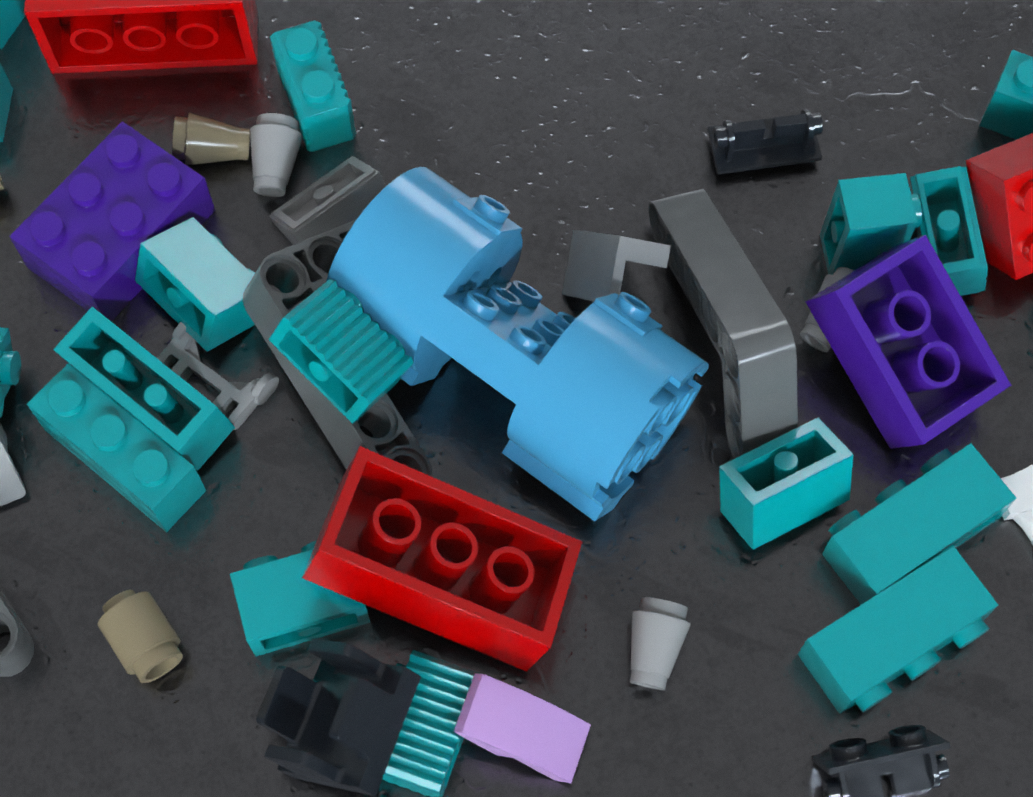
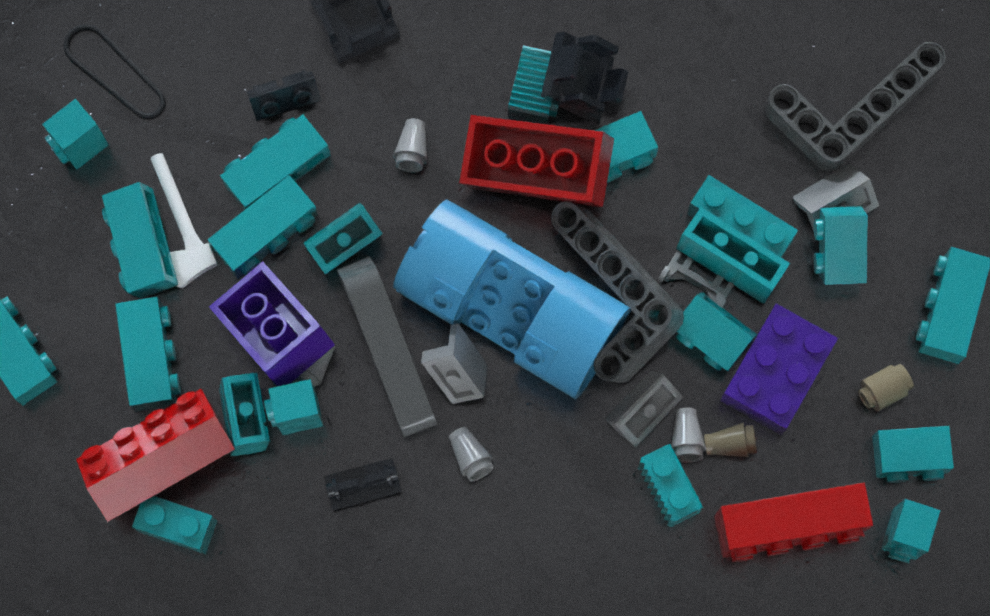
camera: 175 degrees right, 10 degrees up
dark tan brick [98,590,183,683] -> none
teal brick [268,279,414,424] -> none
lavender slope [454,673,591,783] -> none
none -> light grey cone [449,427,494,482]

